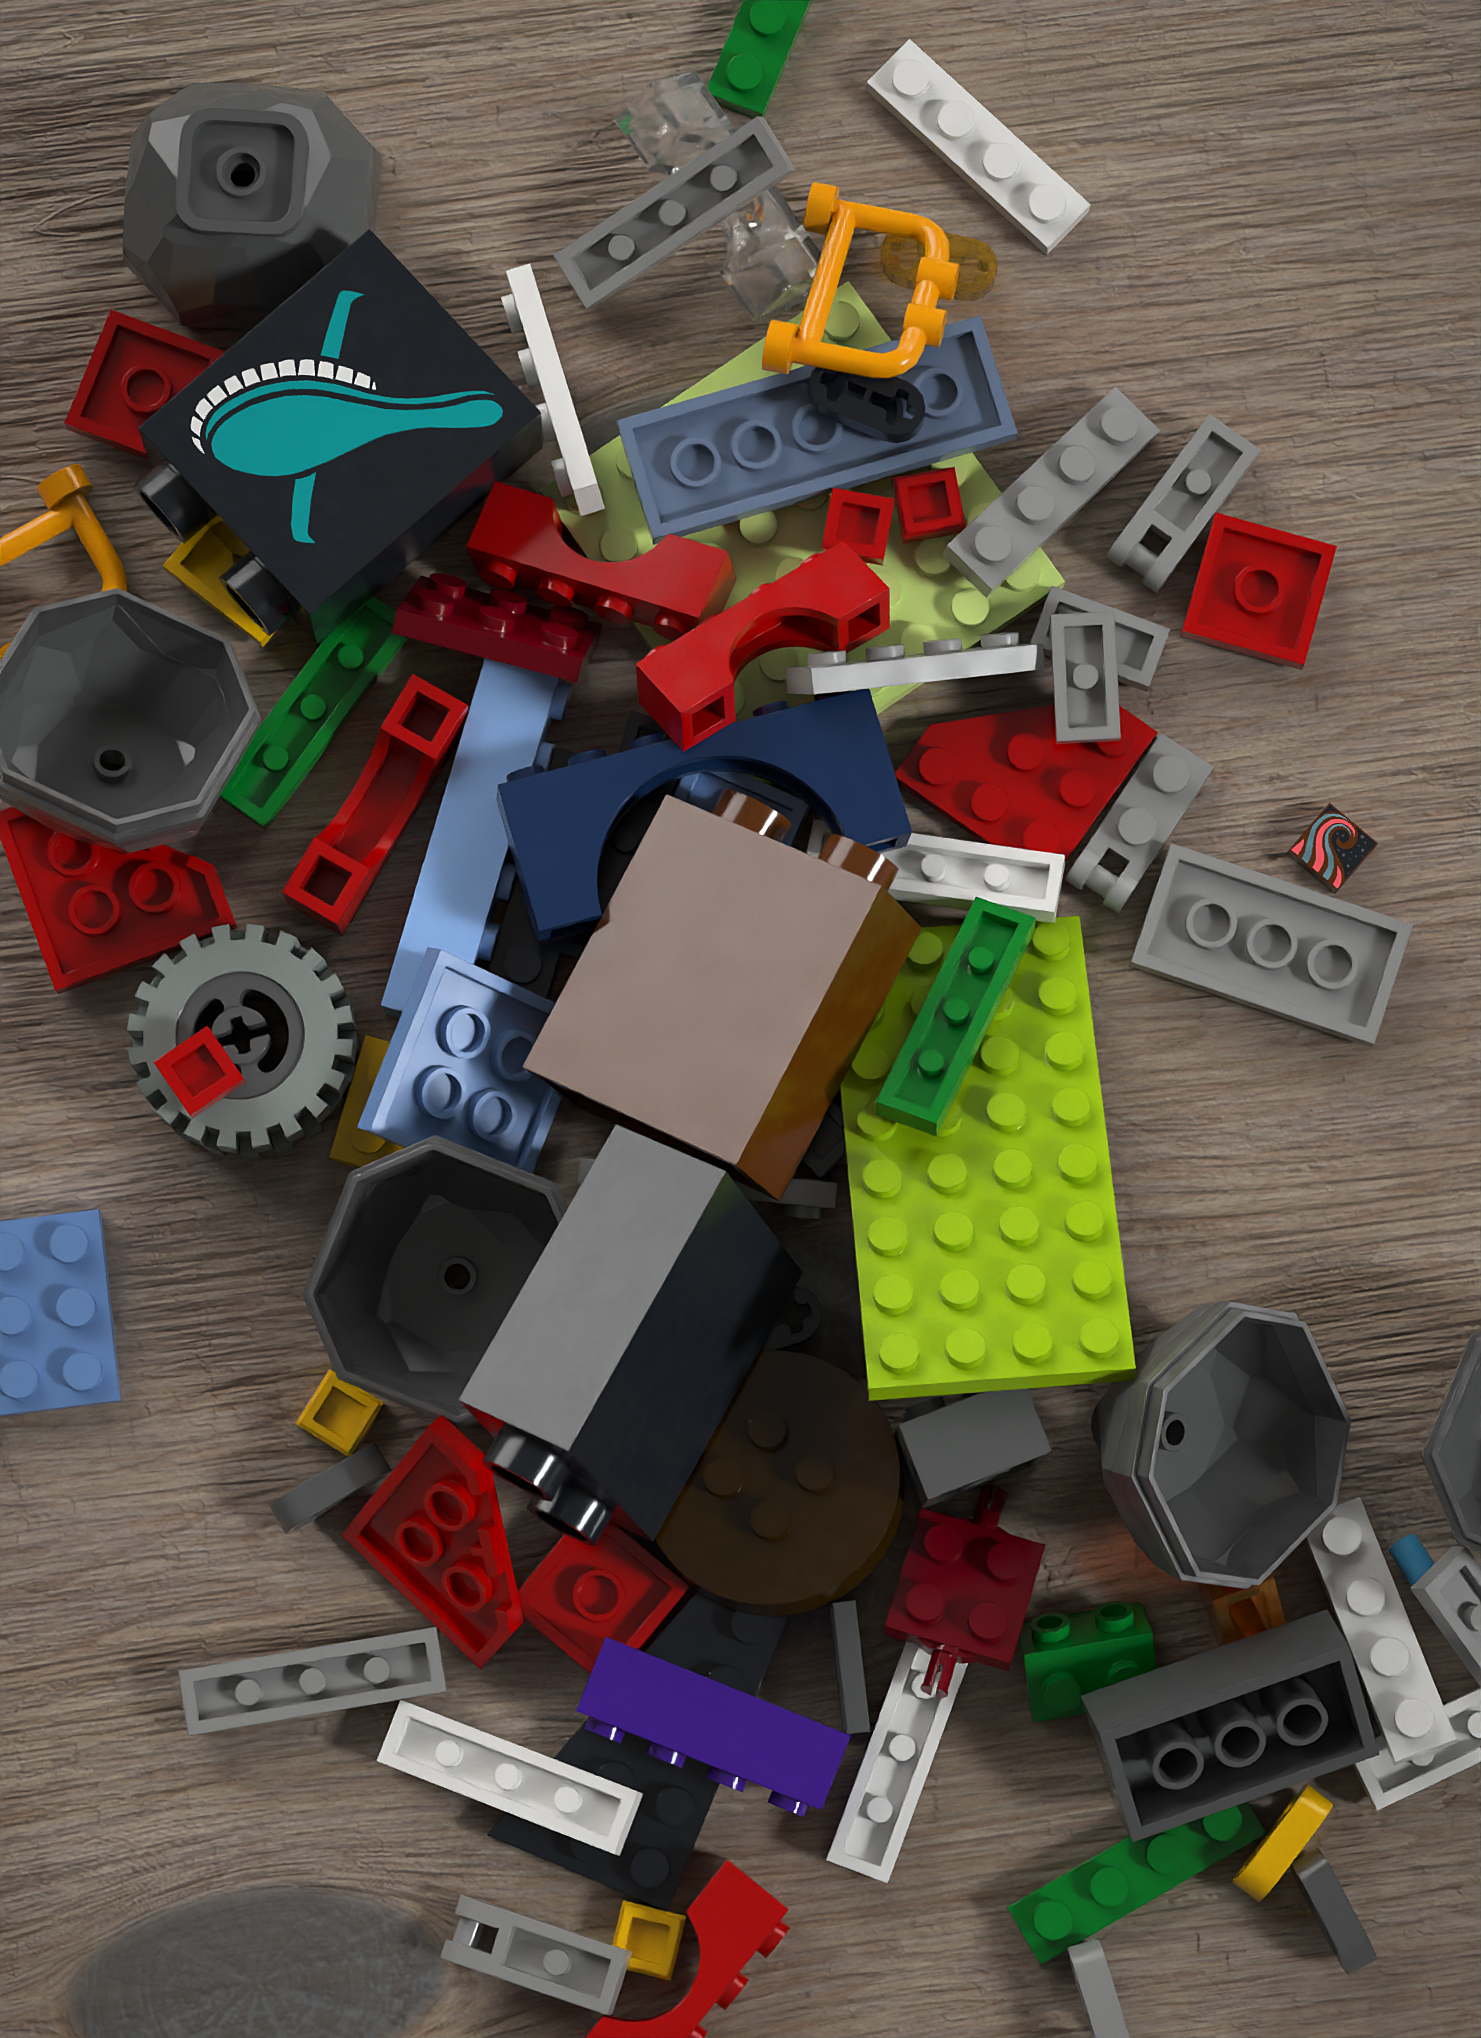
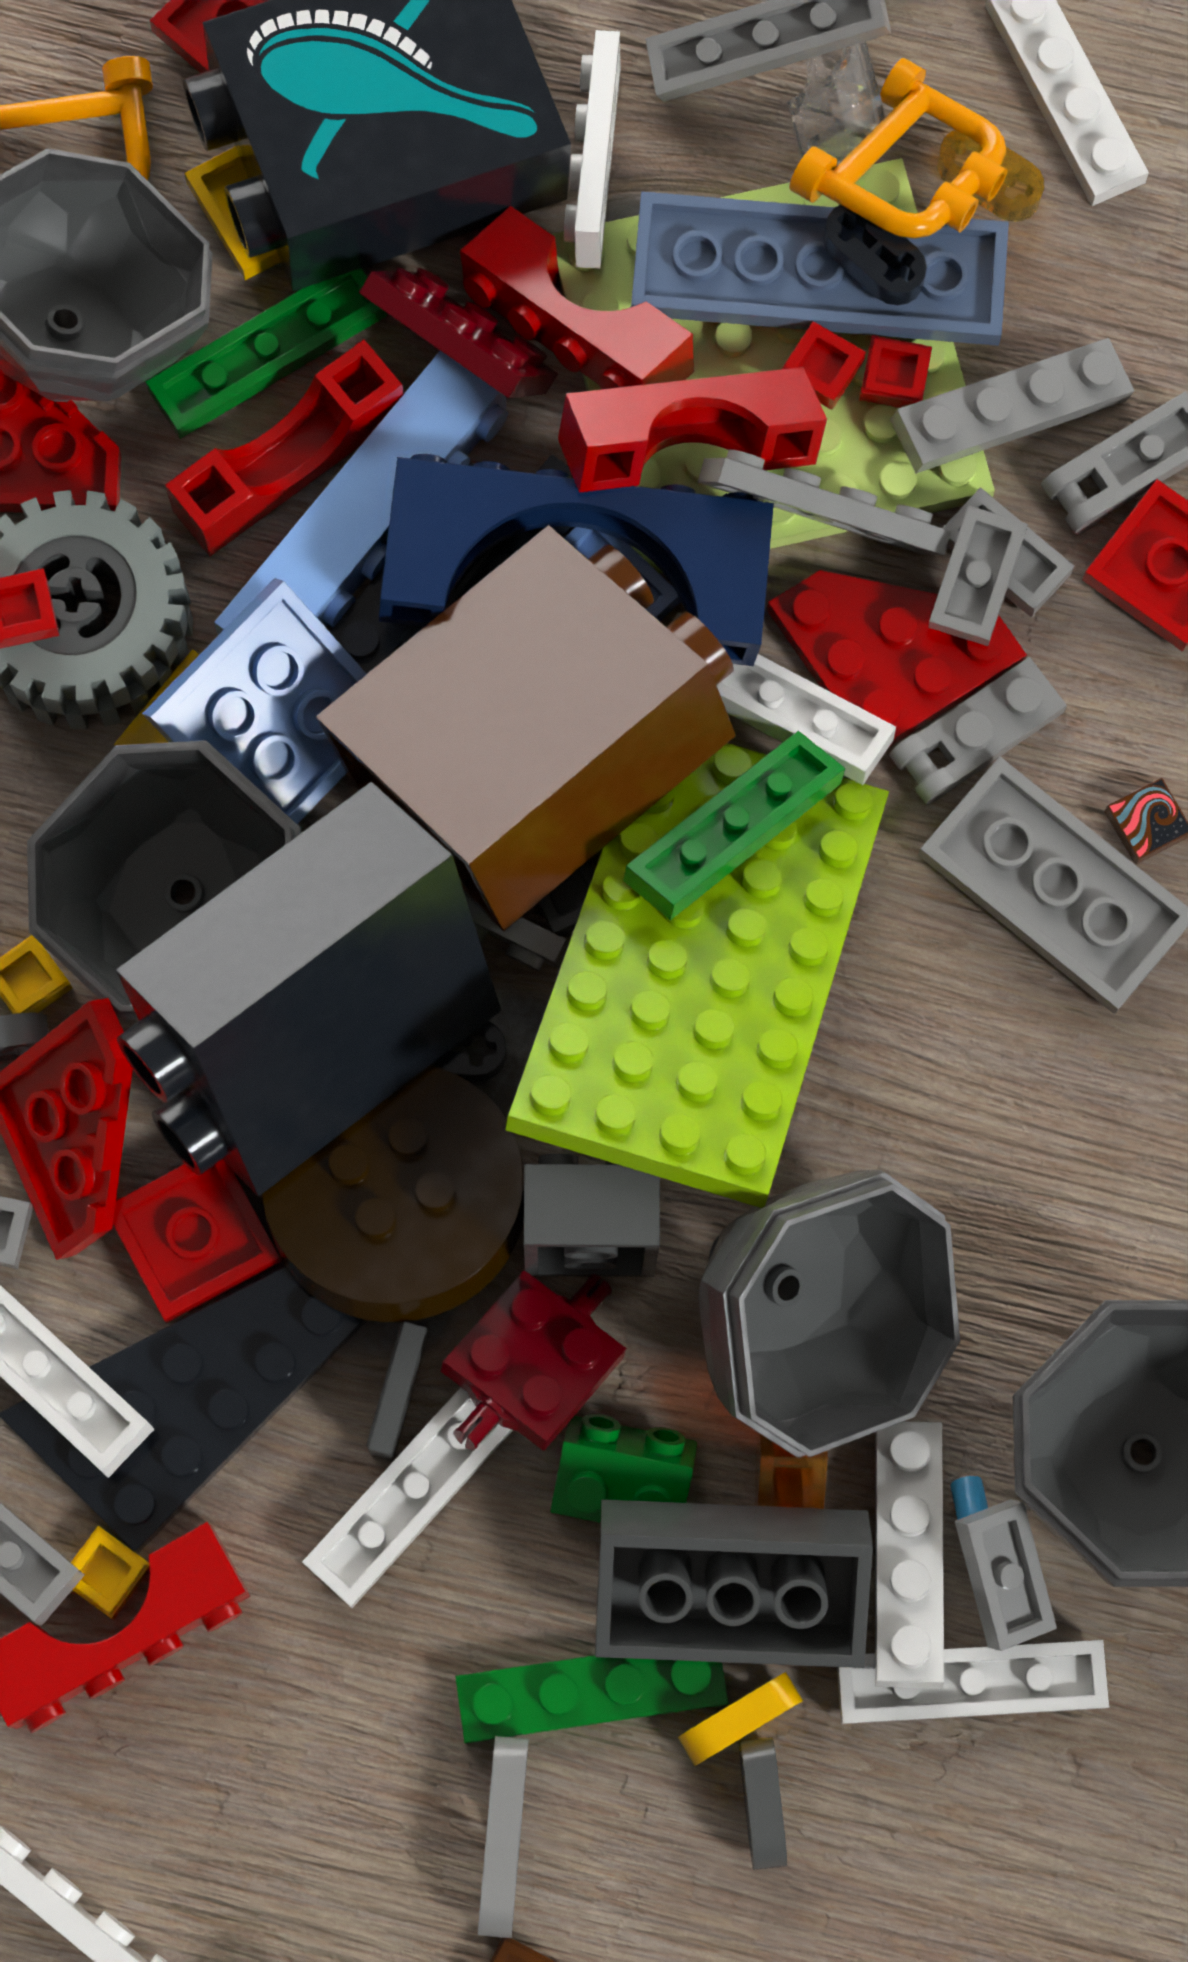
camera: 20 degrees right, 5 degrees down
dark purple brick [576,1637,851,1817] -> none

